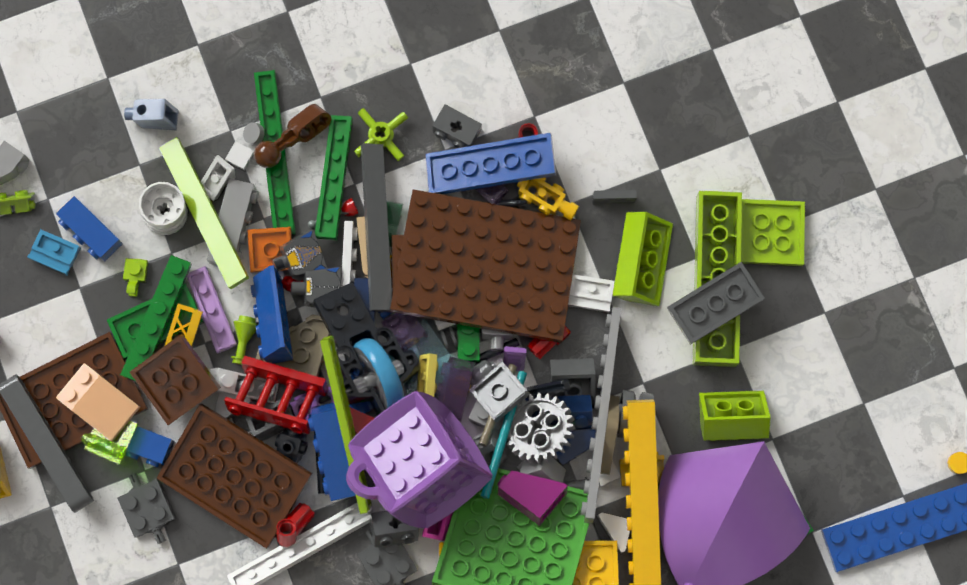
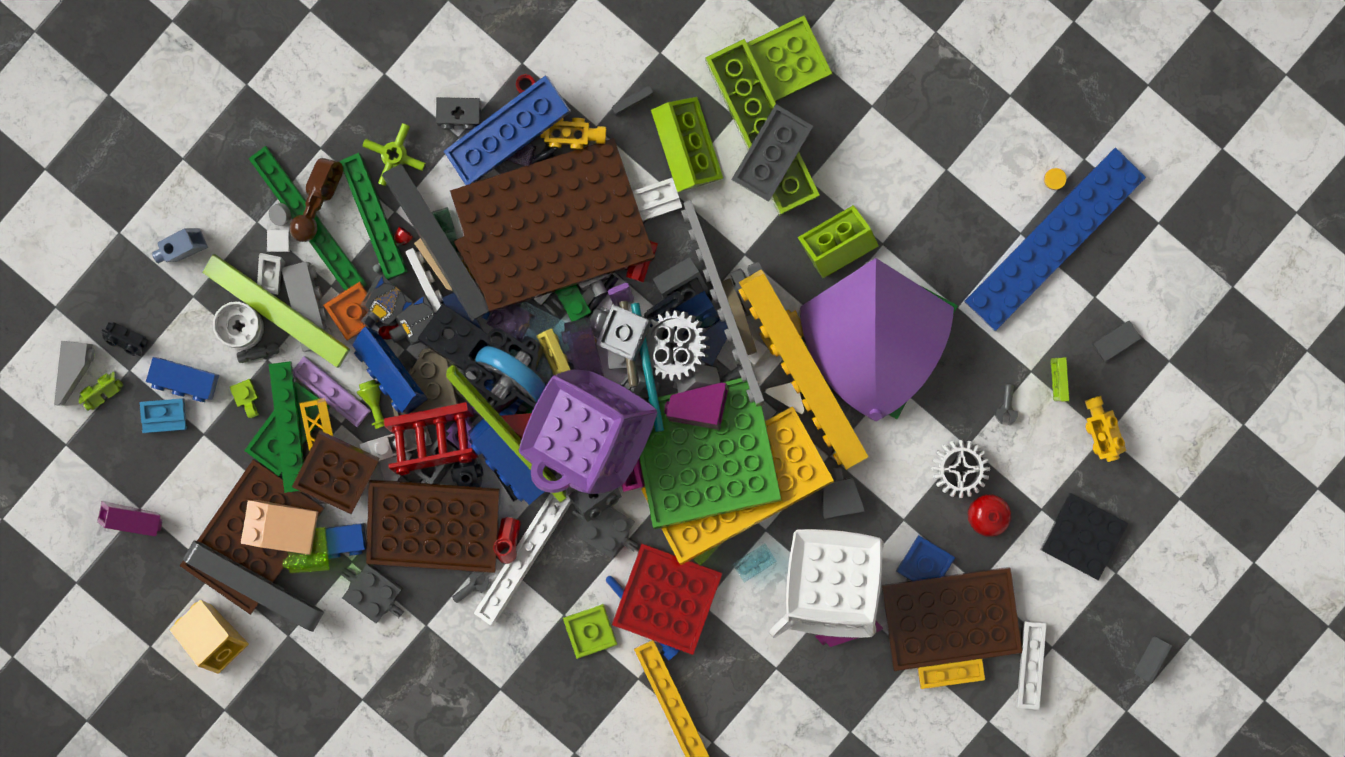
camera: 25 degrees left, 10 degrees up
none -> black hinge [102,322,148,357]
none -> dark grey axle [237,342,279,363]
none -> dark grey bar [452,571,489,603]

